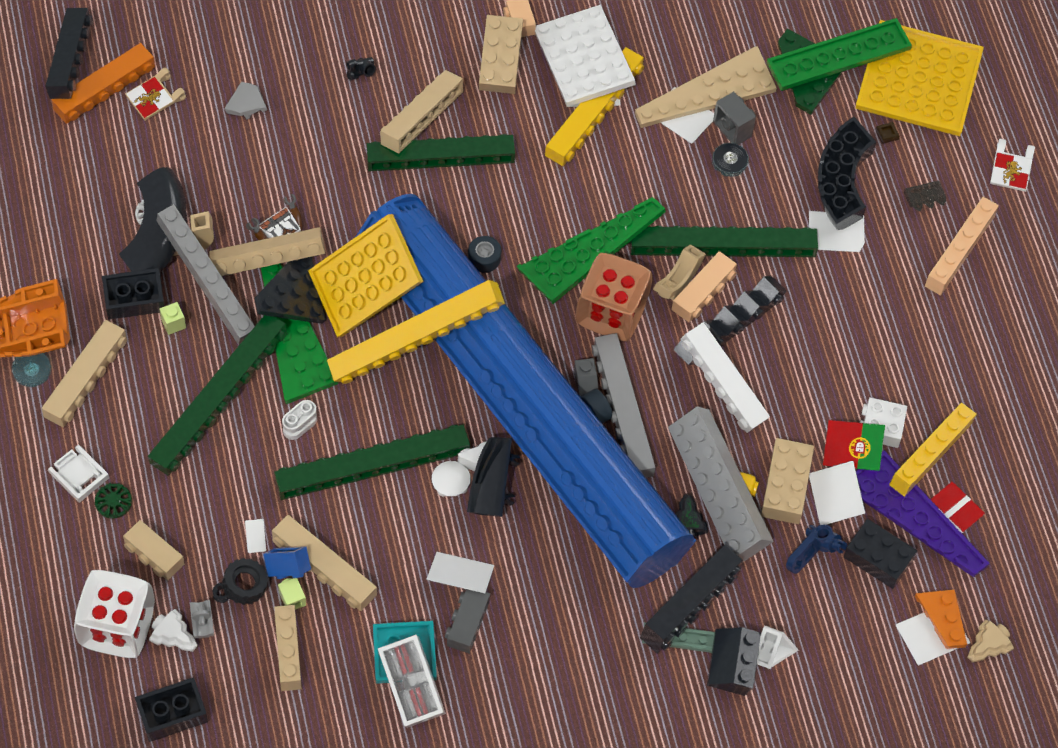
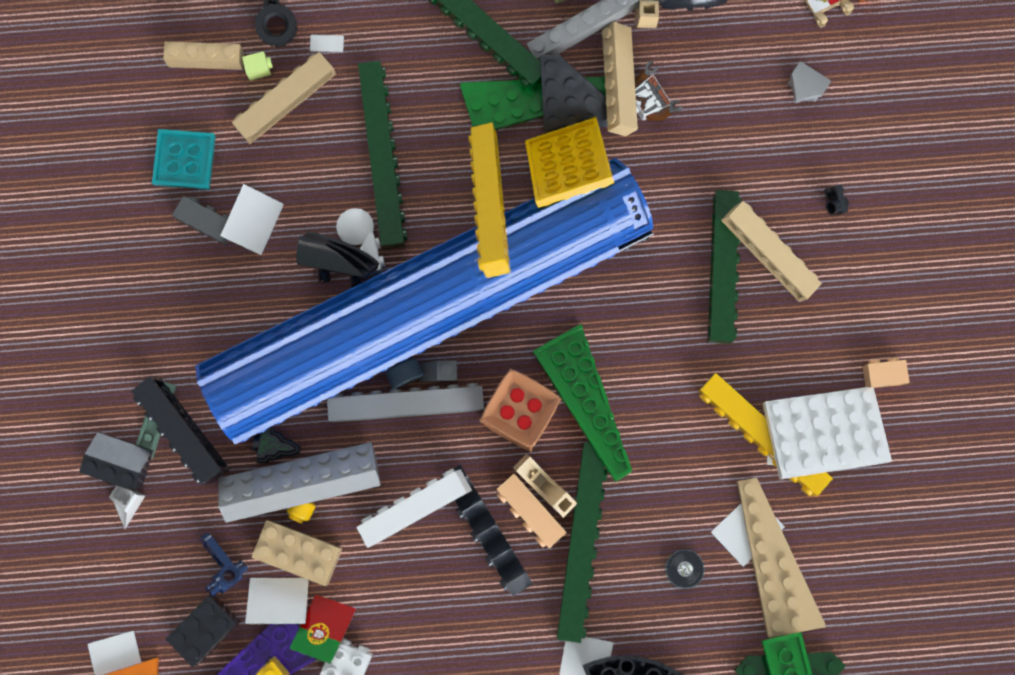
camera: 100 degrees right, 20 degrees up
blue brick [263,546,311,579] -> none
white brick [282,400,317,440] -> none
clear brick [378,635,446,728] -> none
black wheel [468,236,502,273] -> none
tan brick [479,15,523,94] -> none
dark grey brick [713,91,756,145] -> none

